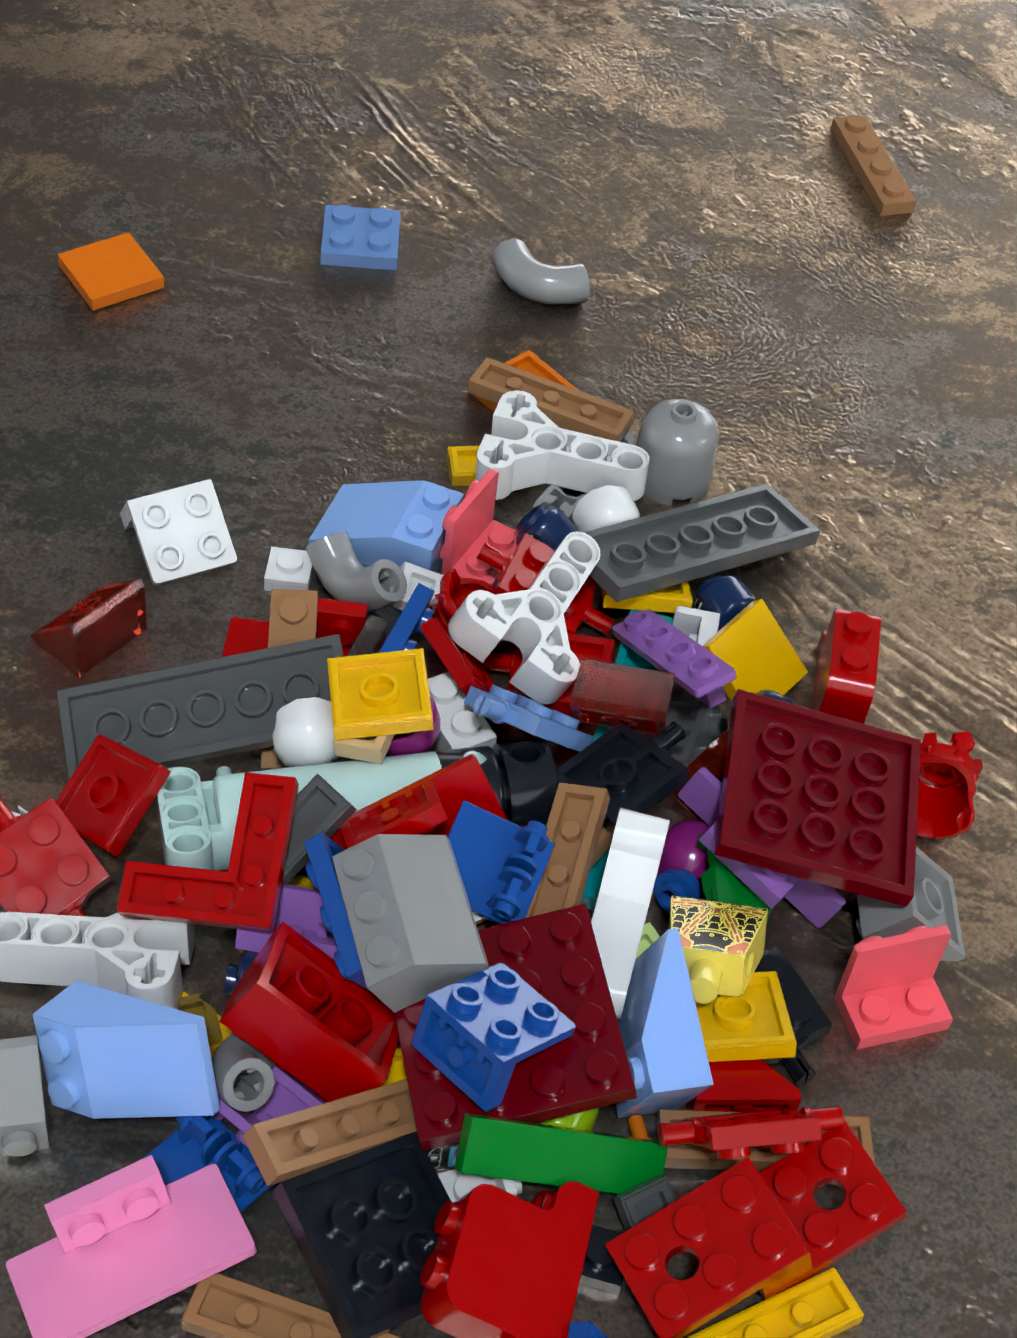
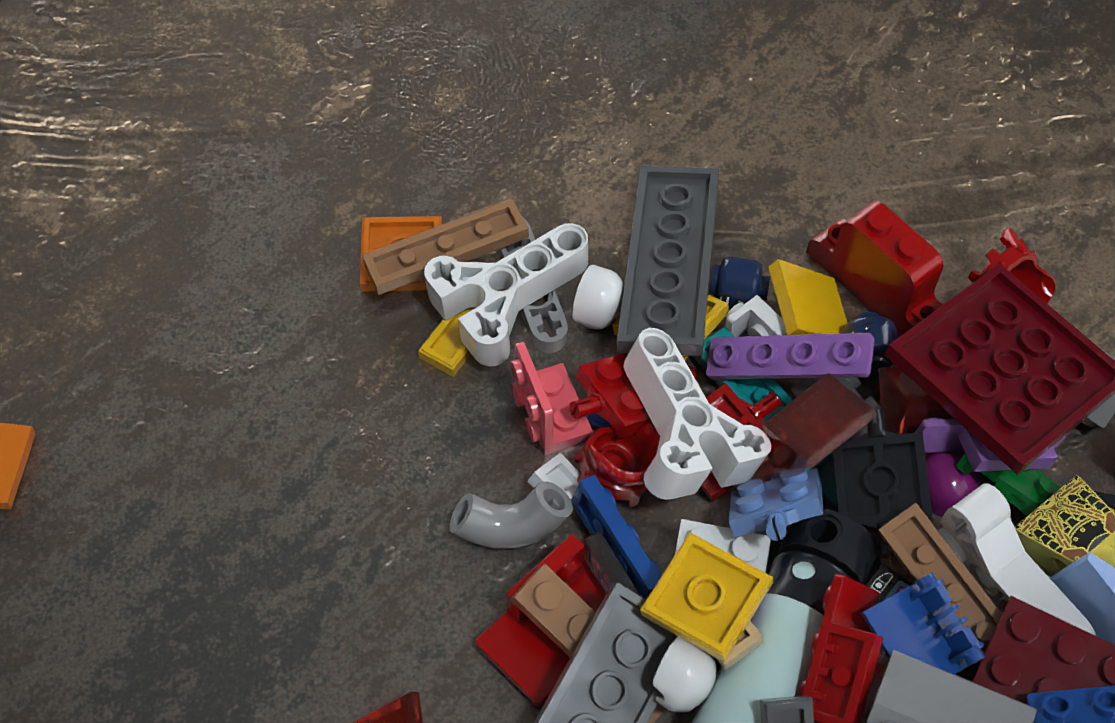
camera: 45 degrees left, 10 degrees up
white bracket [120,479,237,585] -> none
white plate [264,546,314,591] -> none
light blue slope [308,480,464,573] -> none
medium blue plate [320,205,400,271] -> none
red tile [420,617,507,727] -> none
light grey cylinder [491,239,590,304] -> none
dark blue head [516,504,579,550] -> none
light grey cylinder [636,398,719,505] -> none

